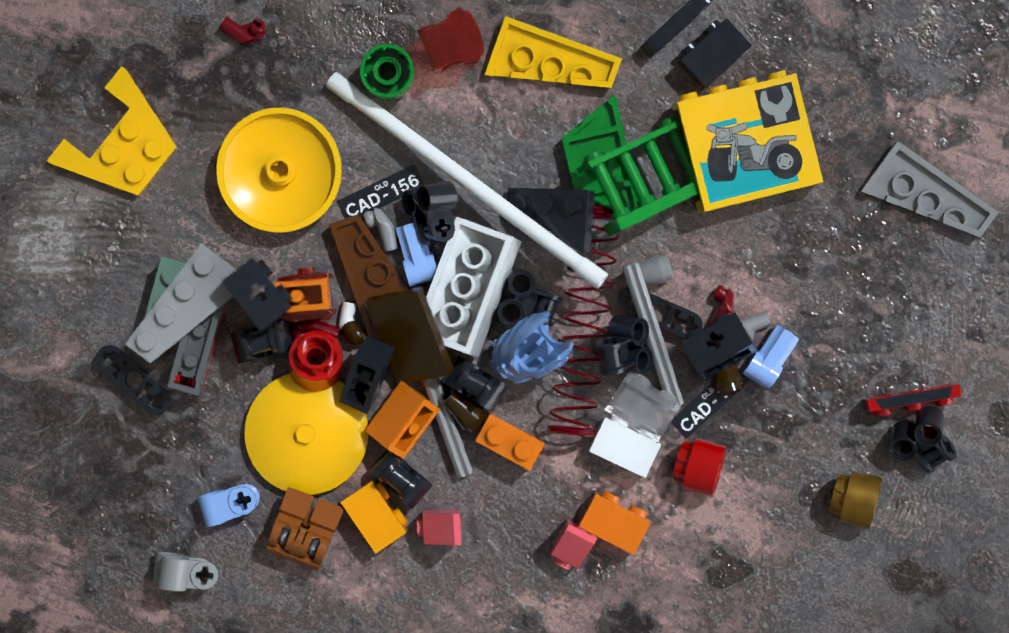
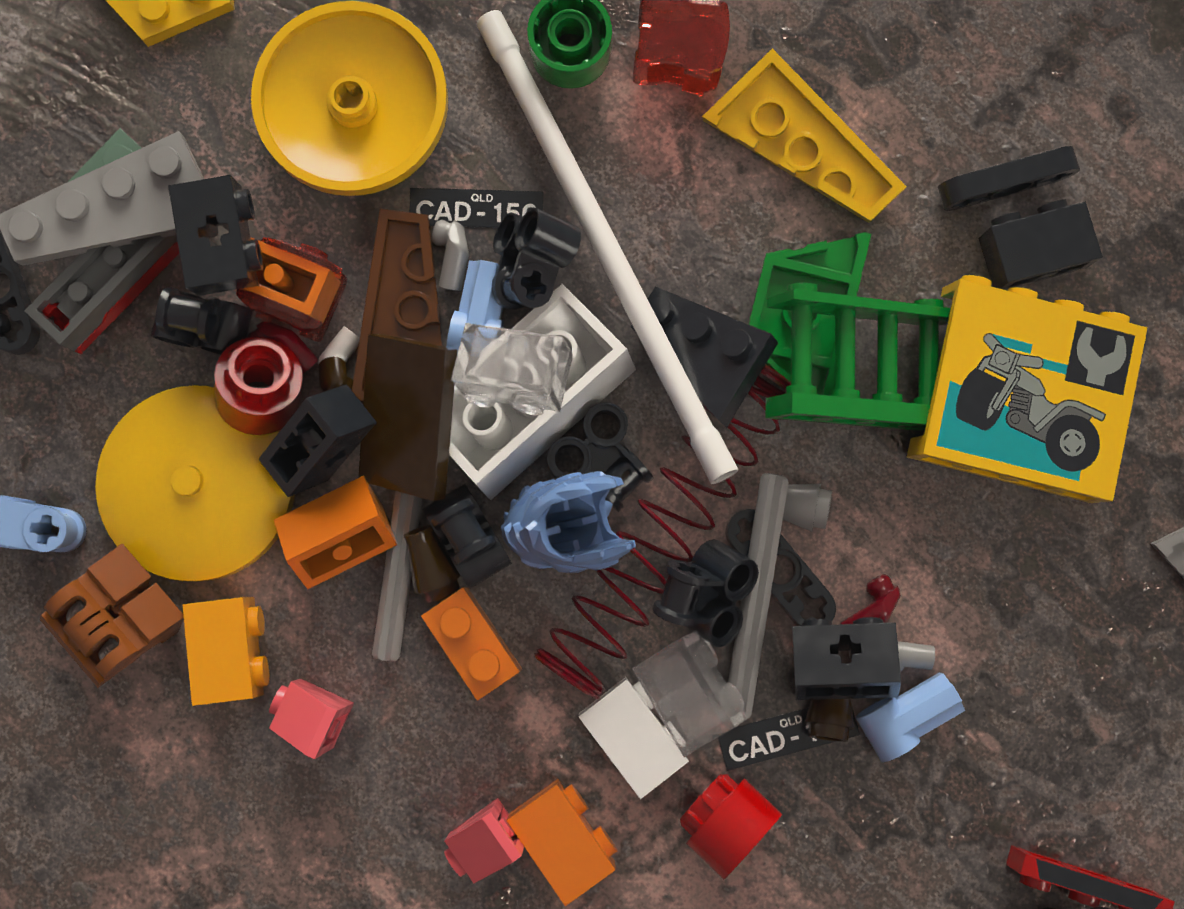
camera: 25 degrees right, 5 degrees down
black piece [368,449,433,509] -> none
none -> clear brick [451,323,573,415]

